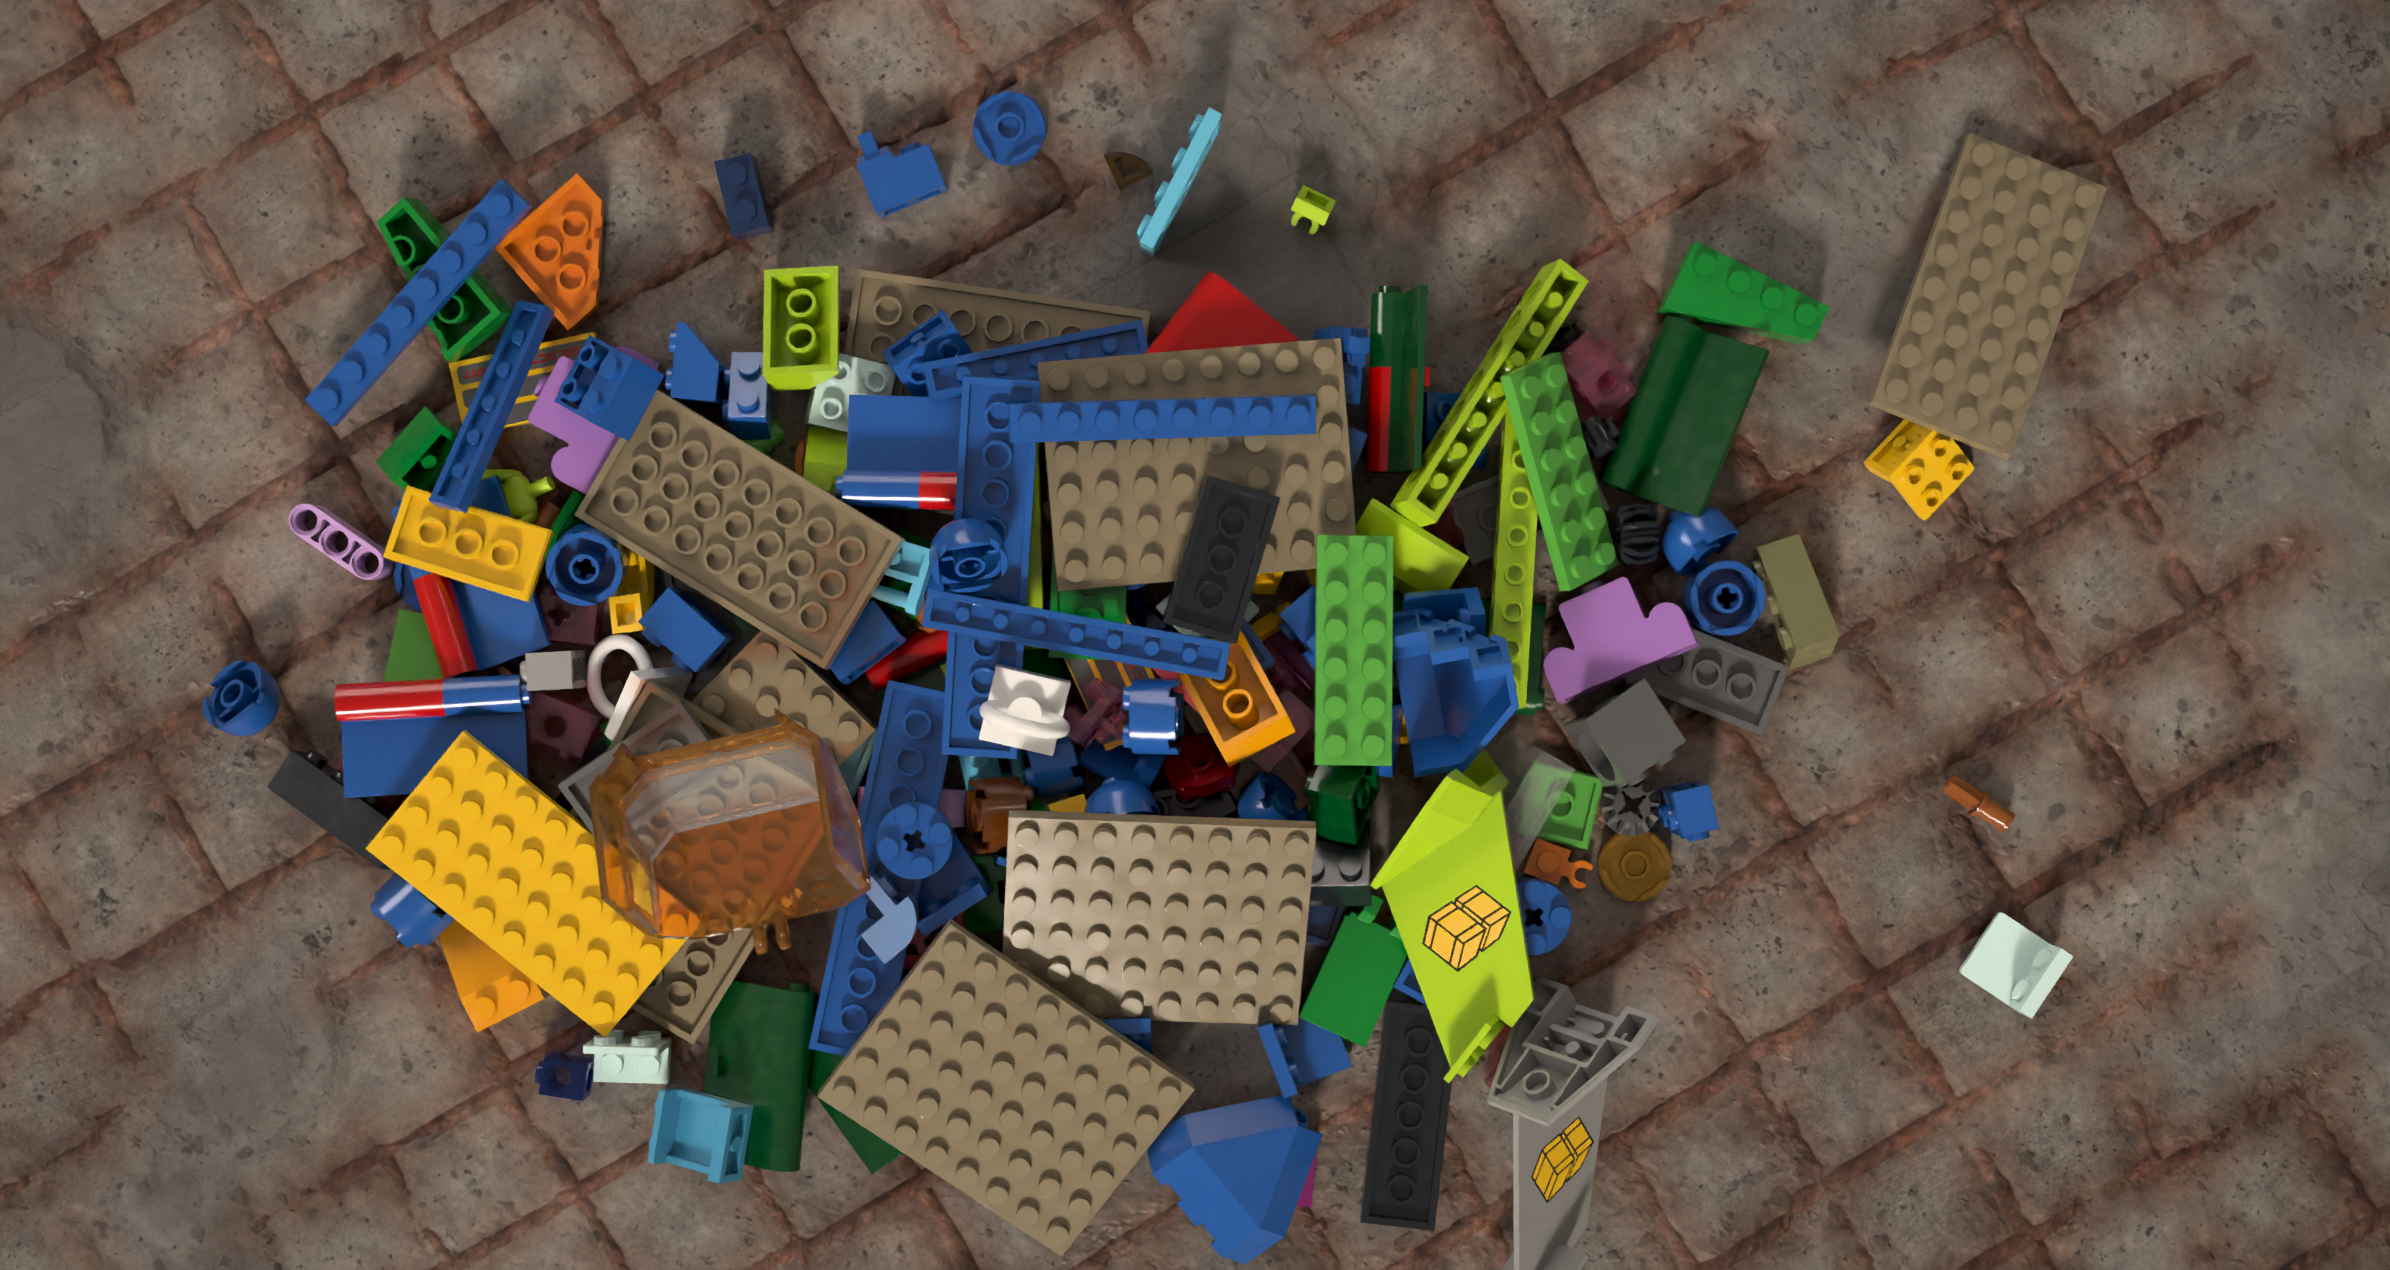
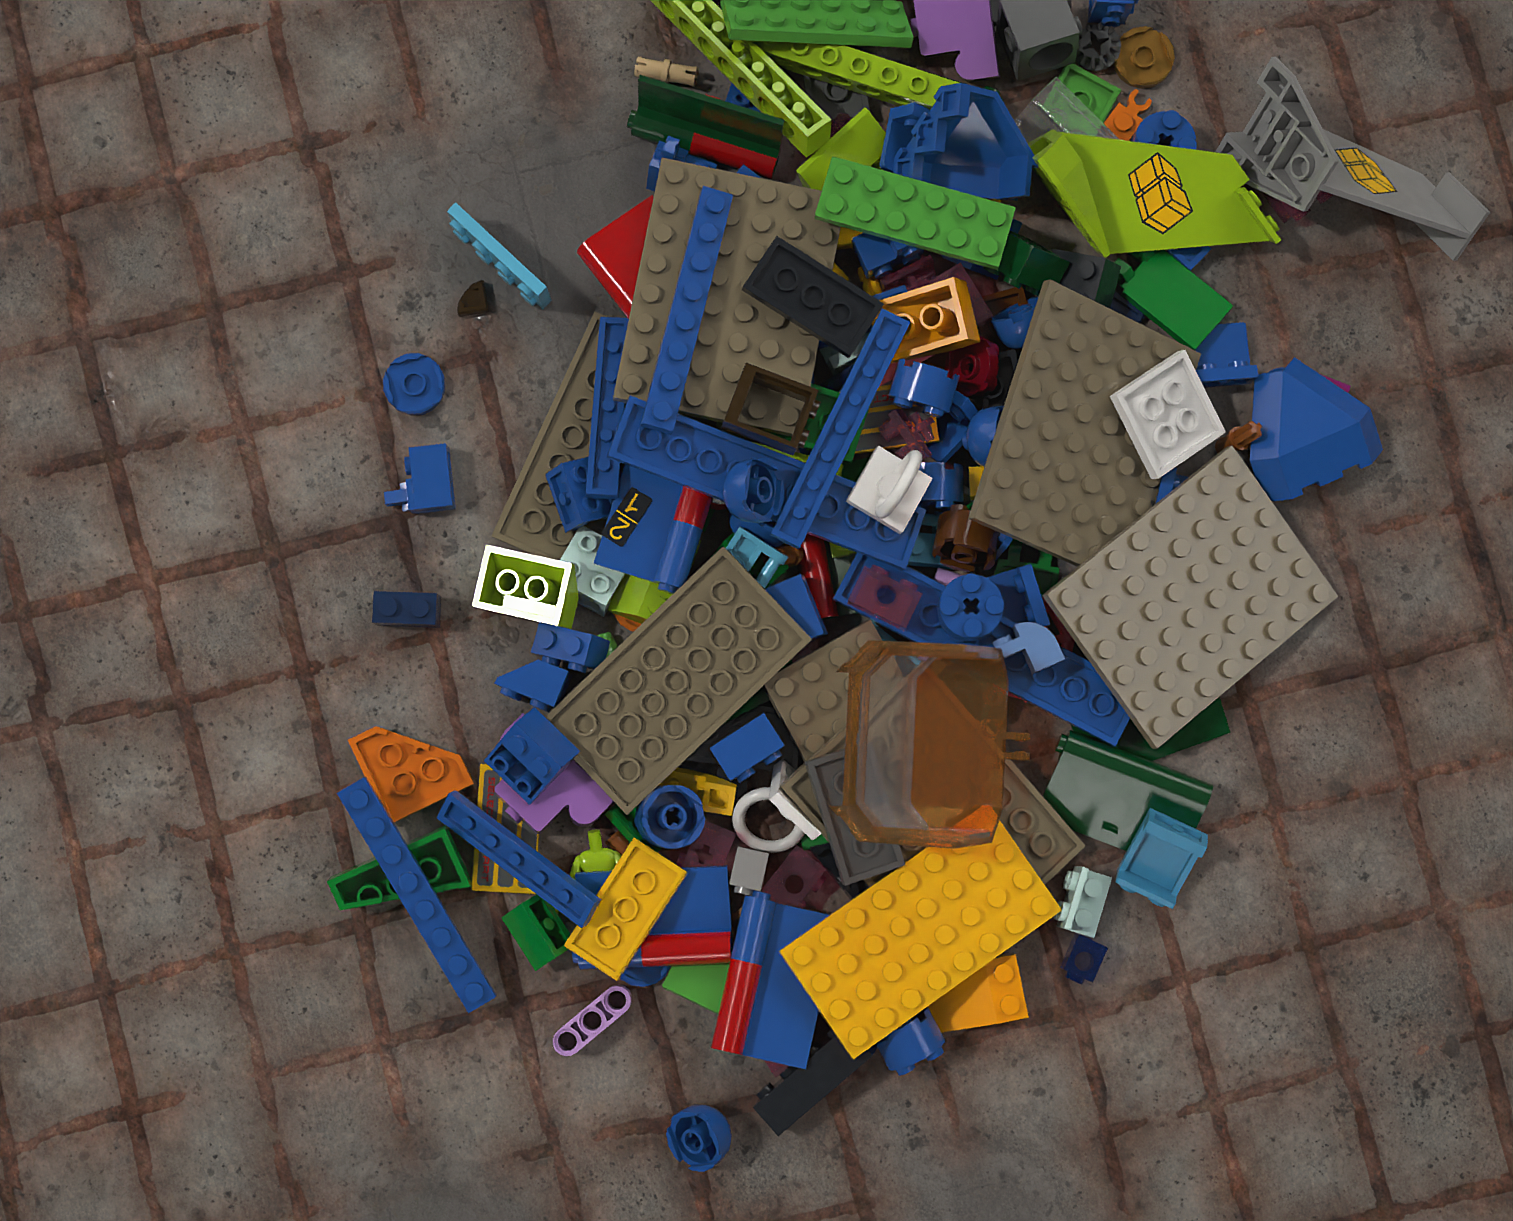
camera: 75 degrees left, 5 degrees down
lime tile [1291,185,1336,235] -> none
black plate [1360,1000,1452,1231] -> none
none -> black sticker [602,487,652,547]
none -> tan pin [634,57,699,87]
none -> dark brown window [721,362,820,456]
none -> clear pink brick [847,565,922,631]
none -> white plate [1110,350,1226,479]
none -> dark orange axle [1215,421,1262,453]

